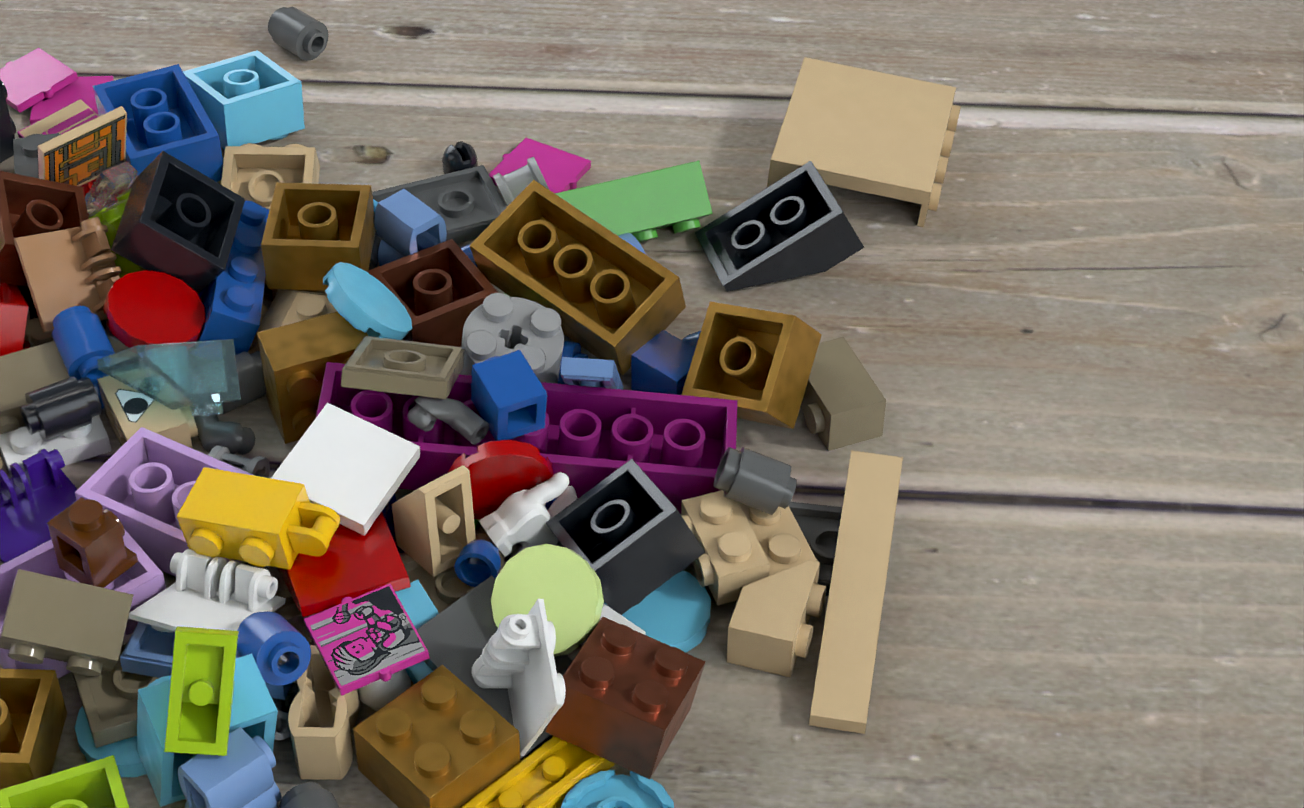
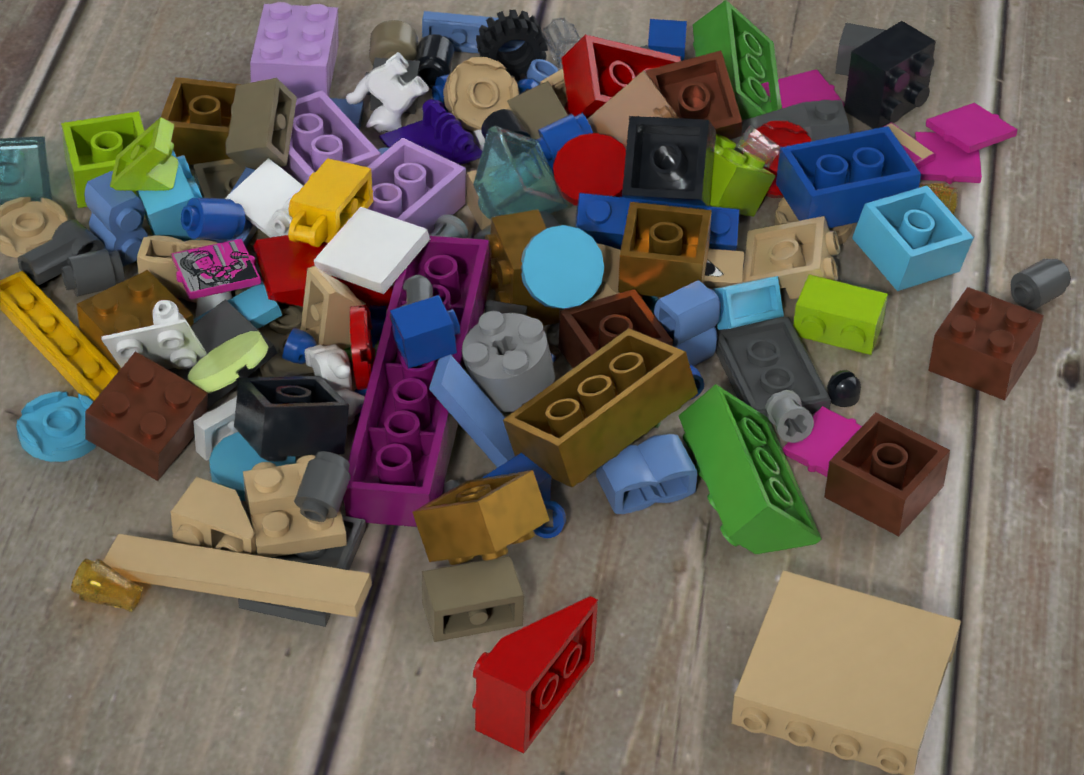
camera: 95 degrees right, 0 degrees up
flag [38,106,131,193] -> none
reddish brown brick [47,497,138,588] -> none
dark tan tile [341,336,465,399] -> none
black slope [695,161,865,292] -> none
none -> clear yellow cone [71,558,143,612]
none -> red slope [472,596,598,754]
none -> lime brick [793,274,888,355]
none -> copper brick [824,412,950,537]
none -> copper brick [928,287,1044,401]

